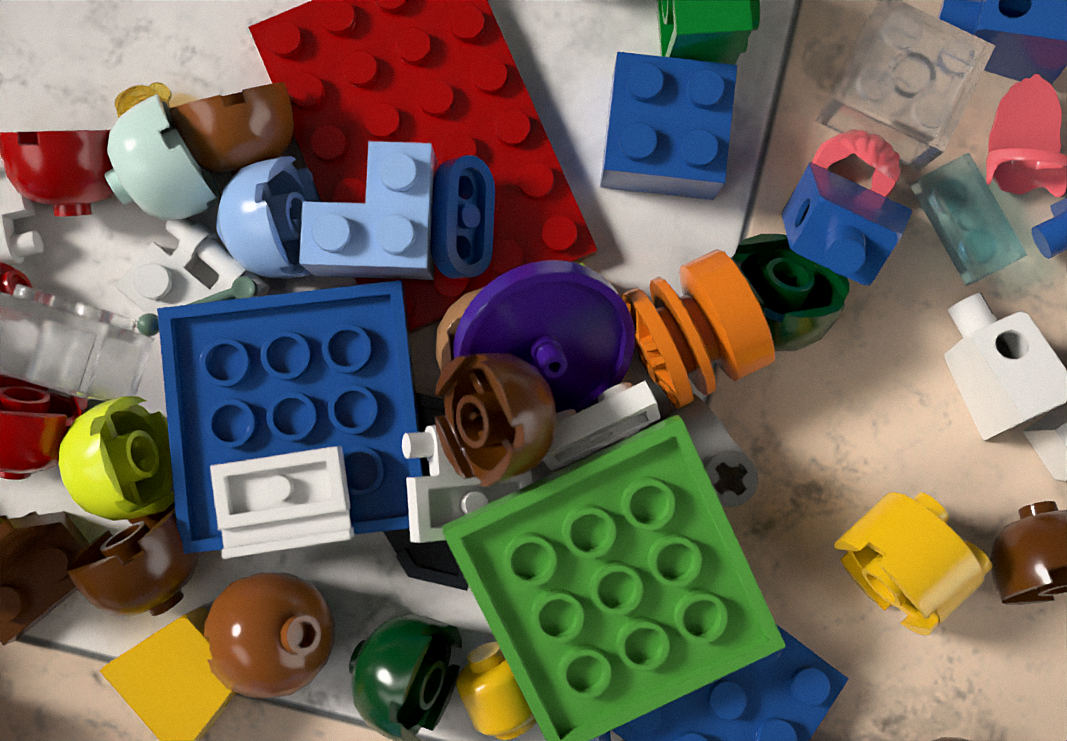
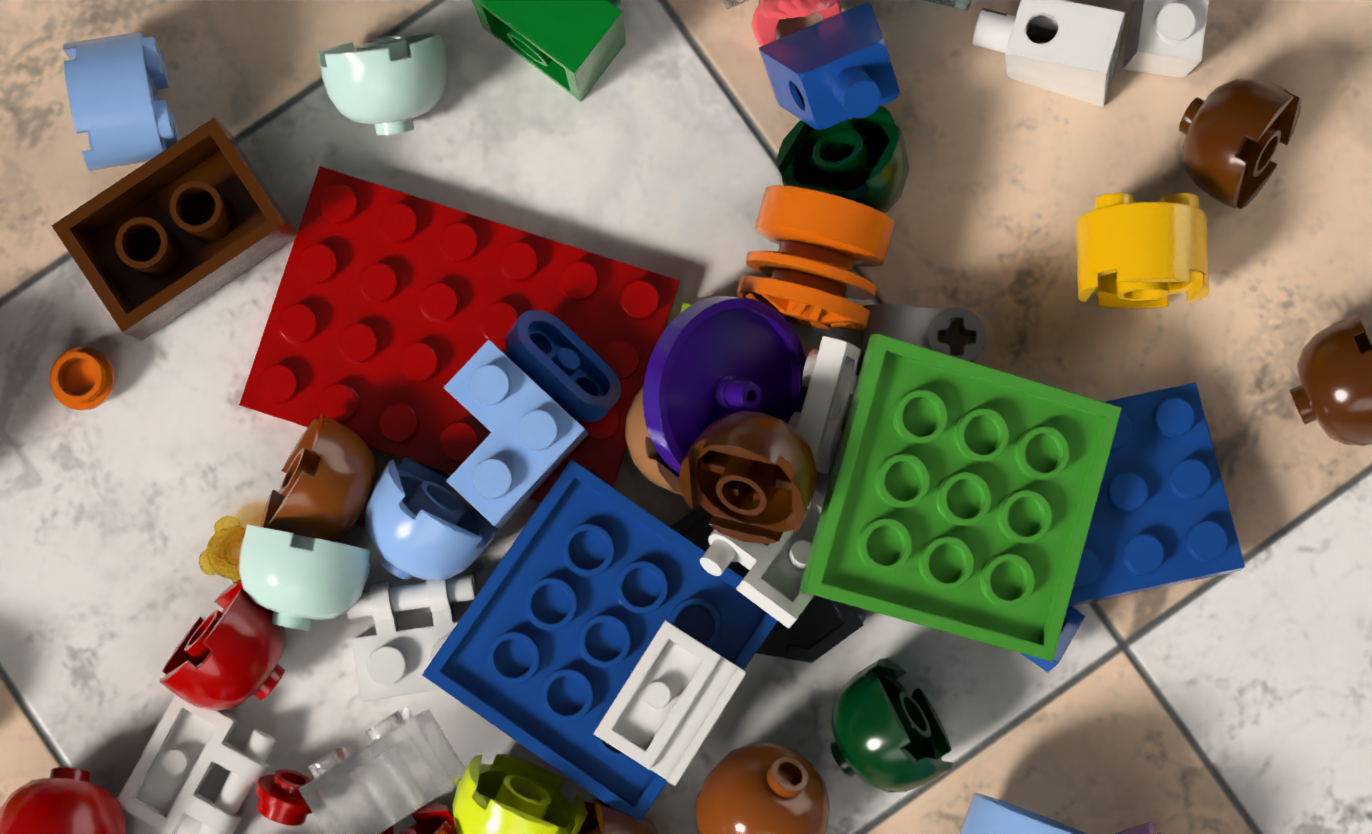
camera: 50 degrees left, 0 degrees up
sand green hinge [137,276,258,337] -> none
yellow head [456,642,537,740] -> none
blue brick [600,51,738,200] -> none

